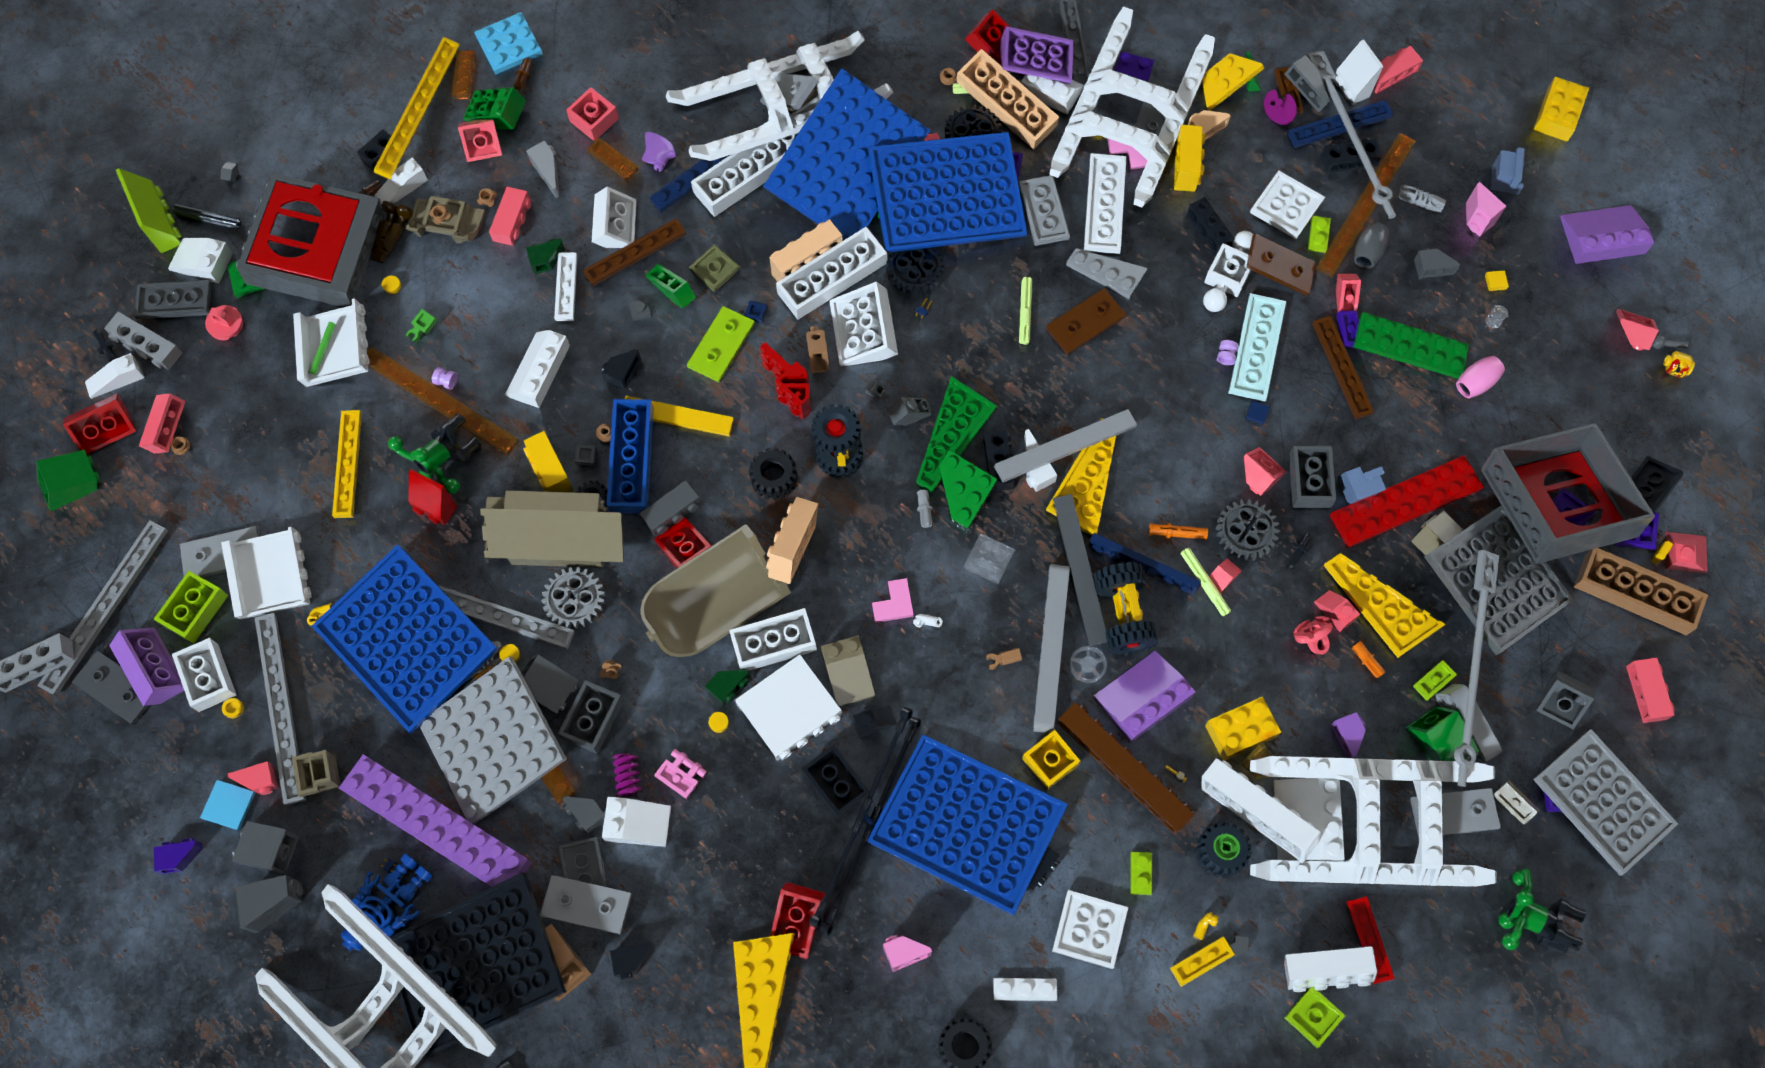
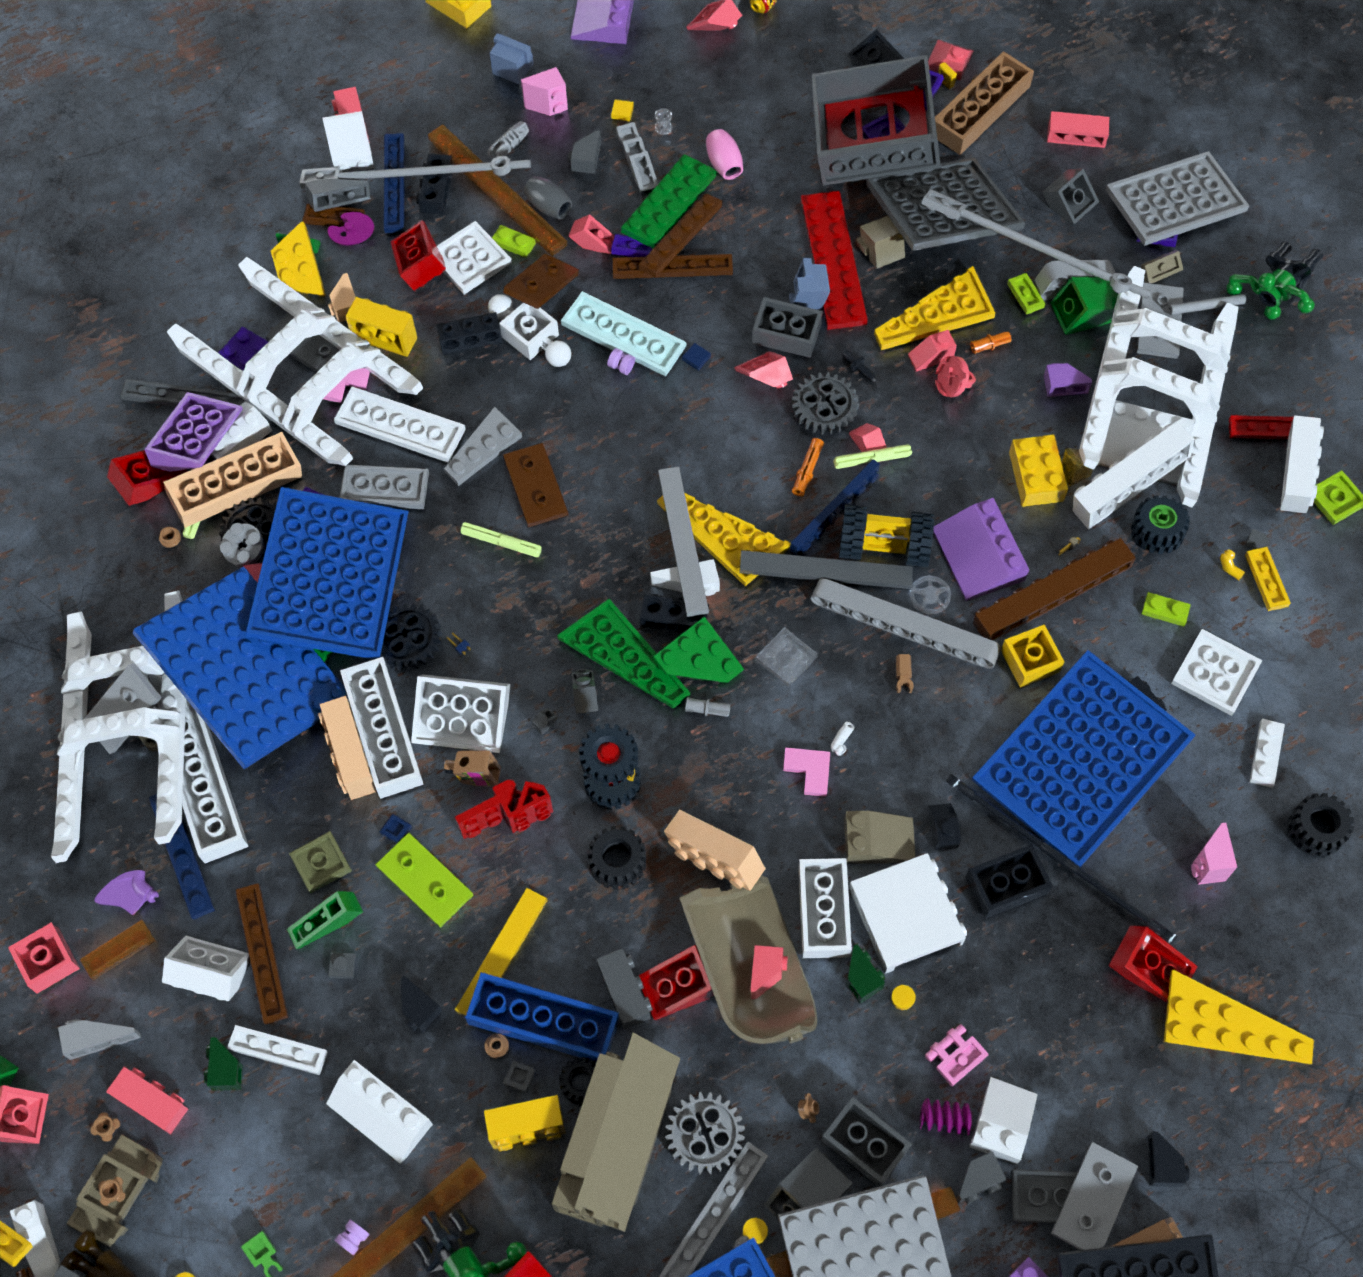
camera: 75 degrees left, 5 degrees down
none -> light grey plate [220,523,265,567]
none -> red slope [391,220,446,291]
none -> light grey slope [616,122,658,193]
none -> reddish brown plate [639,193,722,278]
none -> coral slope [751,945,788,999]
none -> light grey piece [1168,294,1246,315]

